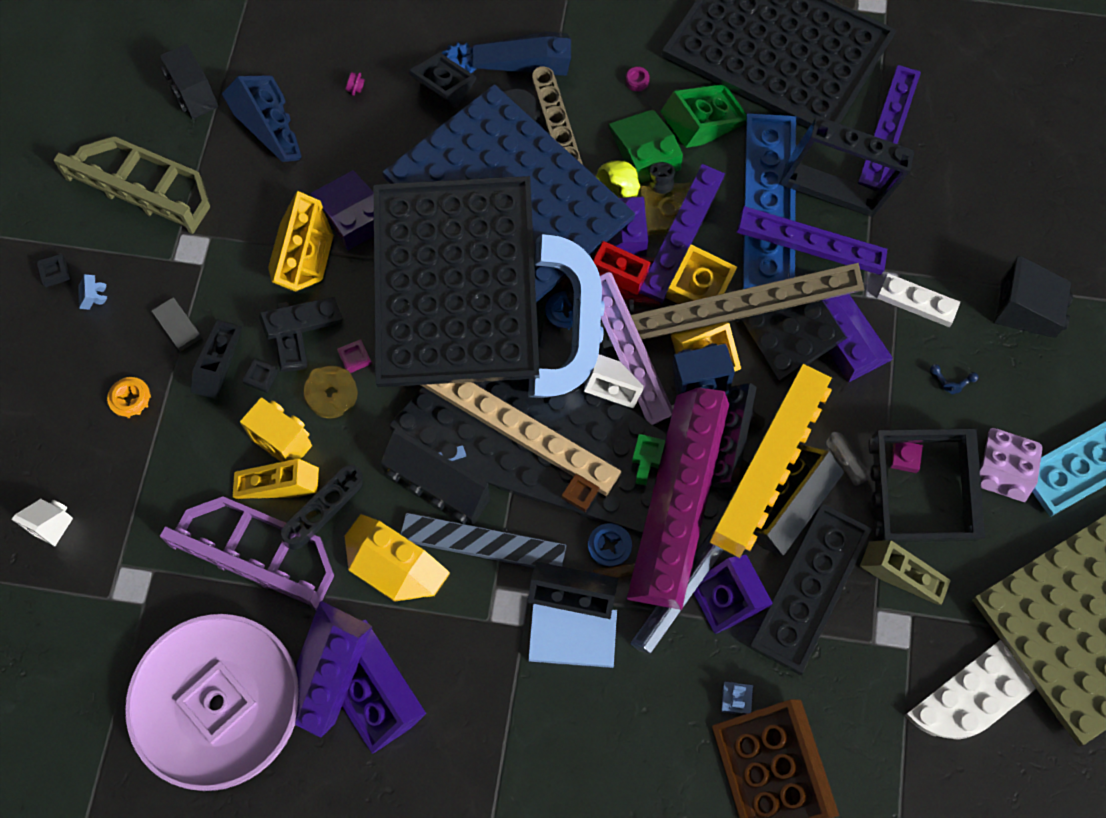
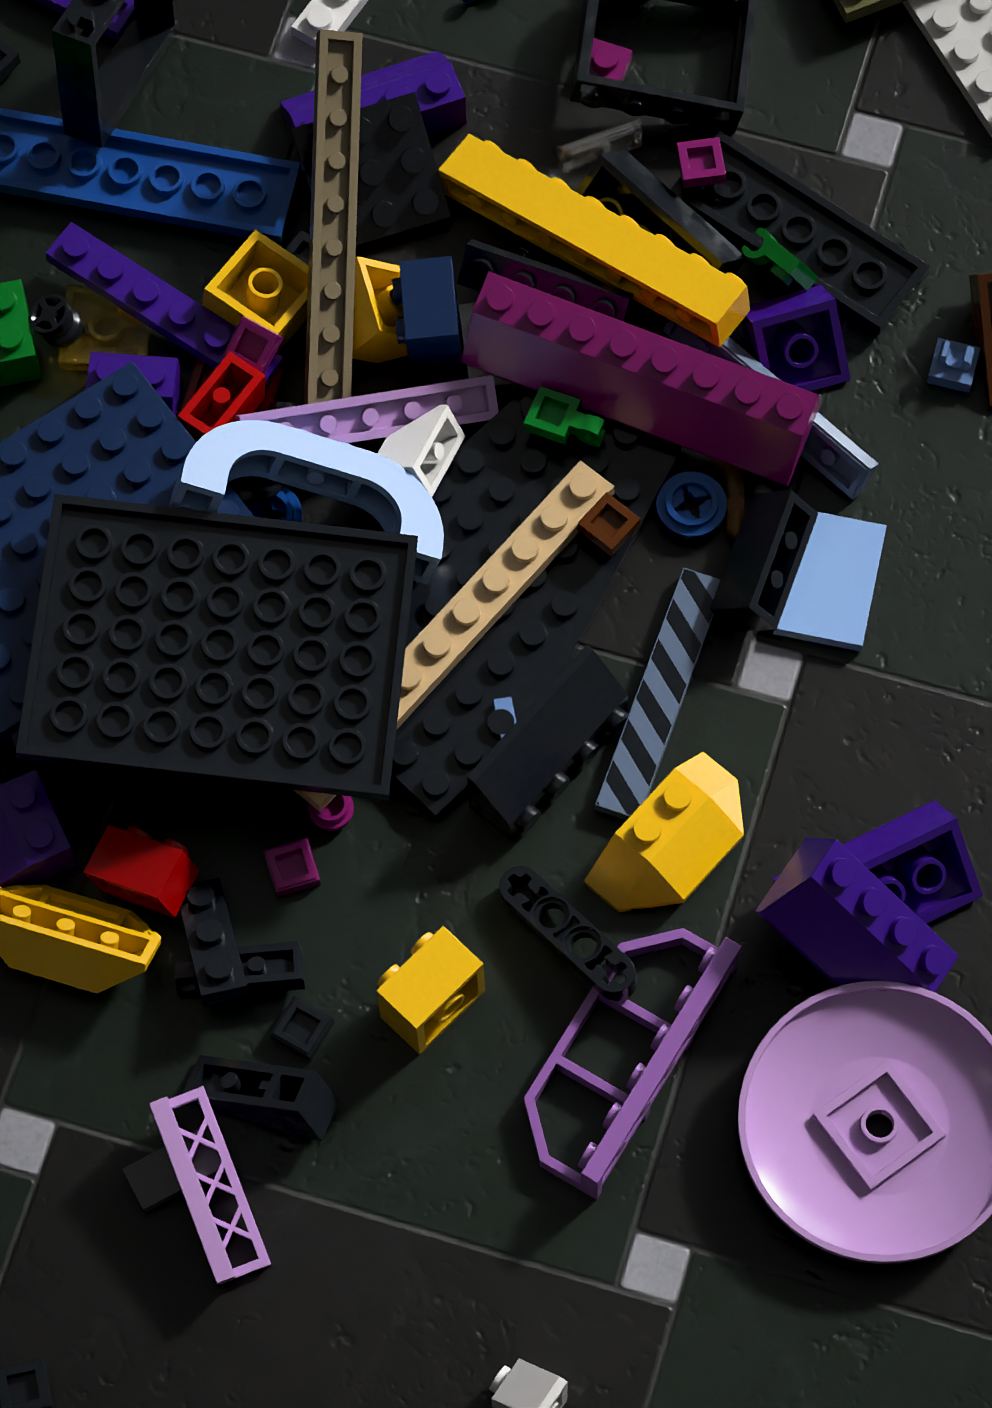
camera: 80 degrees left, 0 degrees up
medium blue tile [78,274,107,310] -> none
light orange gear [107,377,152,418] -> none
yellow slope [233,459,319,499] -> none
clear yellow plate [304,366,358,418] -> none
neon yellow hair [596,160,640,198] -> none
dark purple plate [737,206,888,275] -> none
olive slope [860,540,951,605] -> none
none -> red brick [83,825,200,918]
none -> lavender fence [149,1086,271,1286]
none -> magenta tile [223,316,284,374]
none -> magenta plate [676,137,726,188]
none -> green plate [741,228,819,291]

